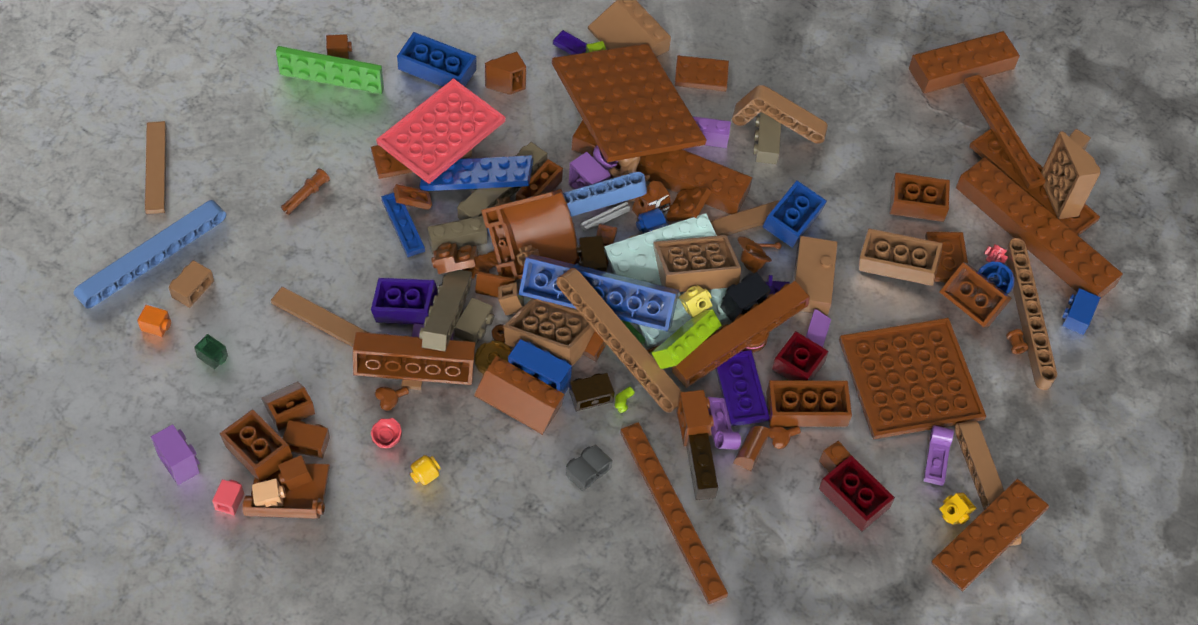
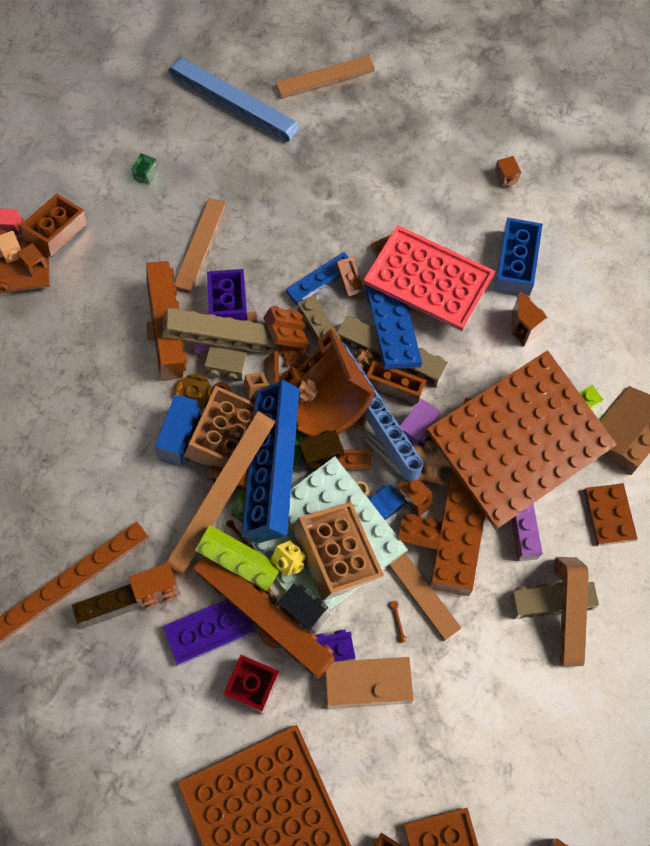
camera: 80 degrees right, 10 degrees up
orange brick [137,305,171,337] -> none
medium lavender brick [151,424,200,485] -> none
medium nougat brick [169,260,214,308] -> none
dark orange slope [261,382,315,431] -> none
bright green plate [276,46,384,94] -> none
dark orange pin [281,168,330,215] -> none
dark orange brick [282,420,330,459] -> none
coral hair [371,417,402,449] -> none
dark orange rock [375,387,409,411] -> none
yellow head [409,455,441,485] -> none
dark orange slope [474,356,565,435] -> none
dark purple plate [553,30,587,55] -> none
dark grey brick [566,445,613,491] -> none
dark brown brick [569,373,615,412] -> none
lime arm [614,386,635,413] -> none
medium lavender plate [708,397,741,450] -> none
dark orange brick [733,426,771,471] -> none
dark orange piece [738,236,772,273] -> none
blue brick [763,181,827,248] -> none
dark orange brick [766,380,852,427] -> none
dark orange rock [769,426,801,449] -> none
medium lavender slope [806,309,831,347] -> none
dark orange brick [819,441,851,473] -> none
dark red brick [819,455,895,531] -> none
medium nougat brick [859,229,943,286] -> none
dark orange brick [890,173,950,222] -> none

